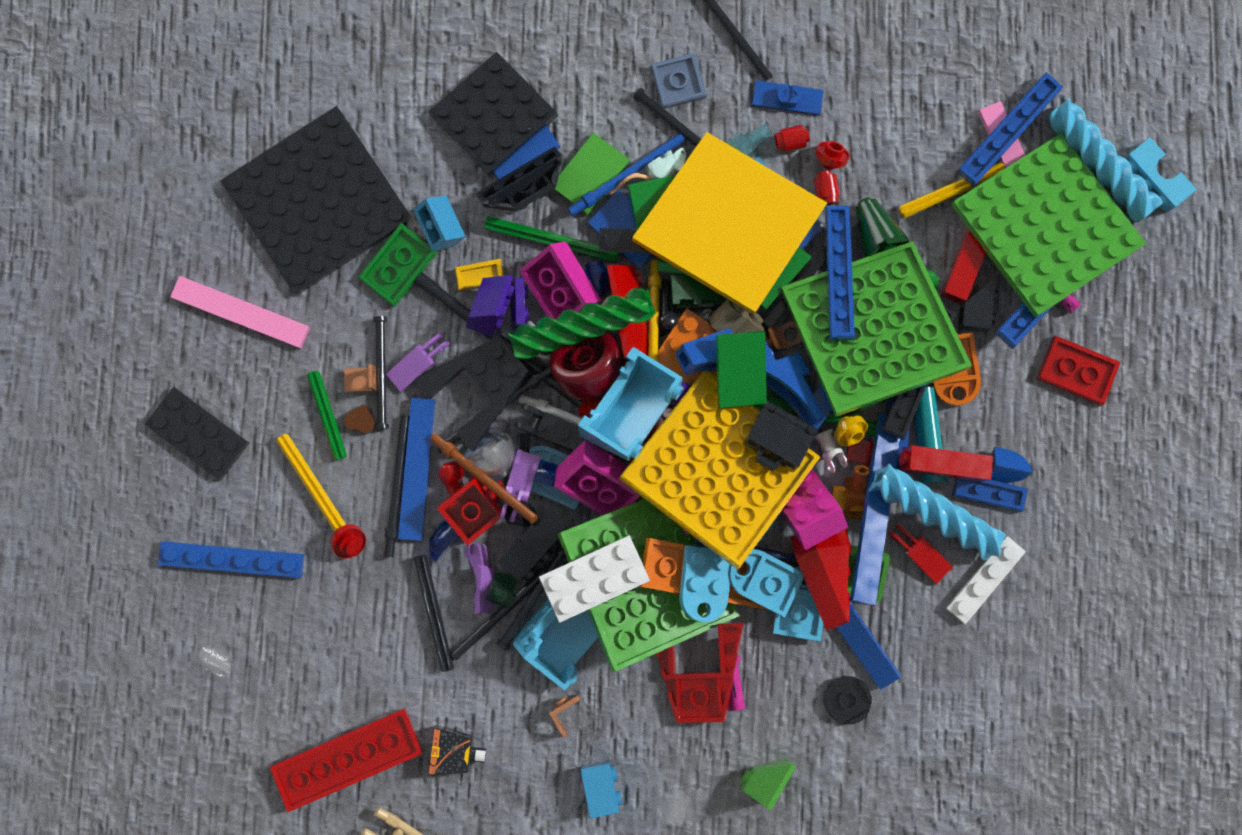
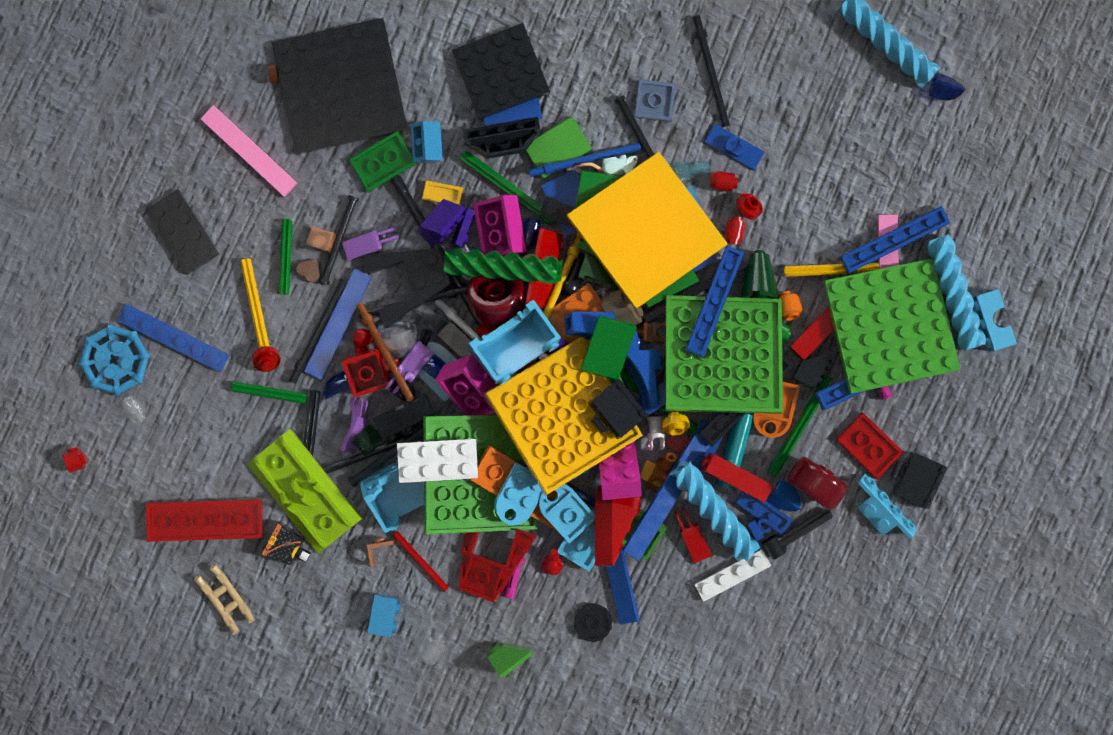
camera: 20 degrees right, 5 degrees up
none -> red plate [62,446,88,473]
none -> dark azure plate [78,324,151,396]
none -> green axle [231,382,307,404]
none -> lime hinge [247,429,362,554]
none -> reddish brown tile [268,64,278,83]
none -> red bar [392,531,449,592]
none -> red animal [541,549,563,575]
none -> blue tile [748,517,771,541]
none -> black axle [762,509,833,560]
none -> green axle [768,375,833,476]
none -> orange head [779,291,803,321]
none -> dark red wheel [787,456,848,510]
none -> medium azure bracket [857,474,917,539]
none -> black piece [891,452,948,509]

